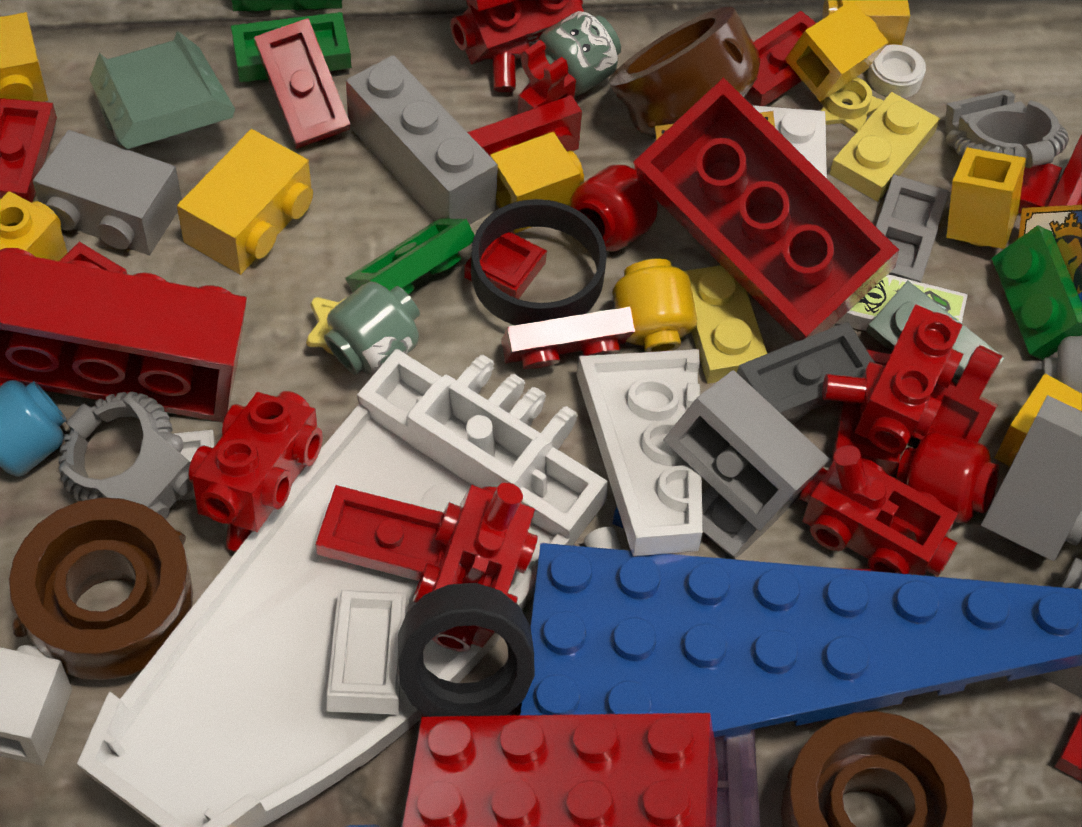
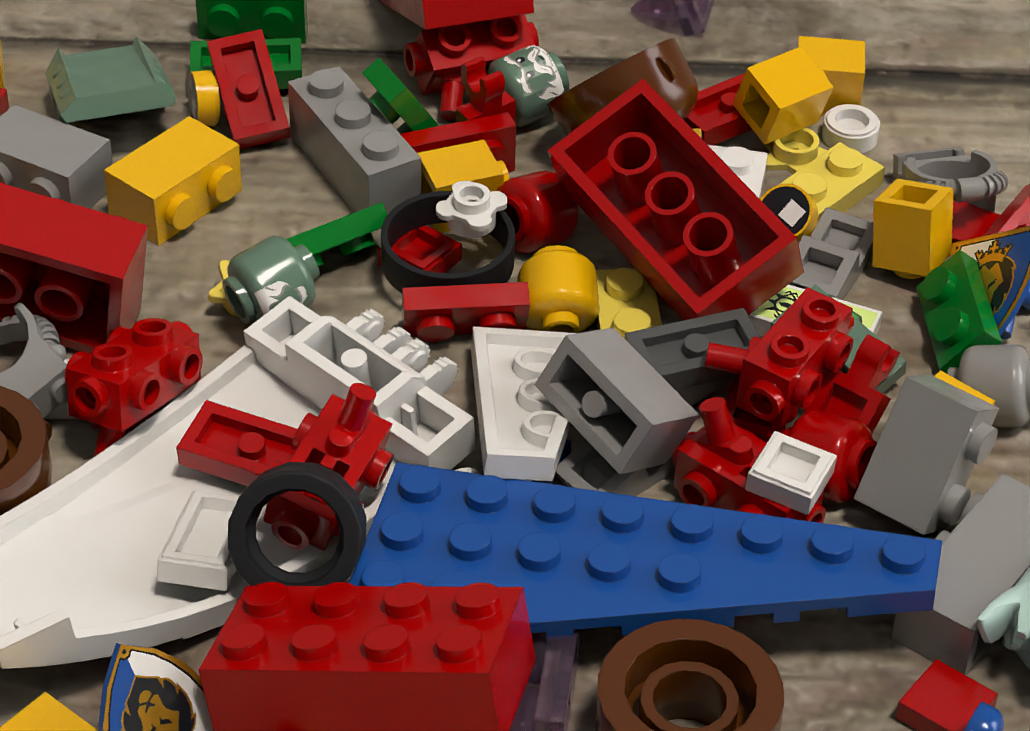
camera: 10 degrees right, 15 degrees down
none -> yellow tile [188,70,220,127]
none -> green plate [362,58,439,134]
none -> white plate [436,181,507,238]
none -> white tile [745,431,837,515]
none -> tile [760,184,819,244]

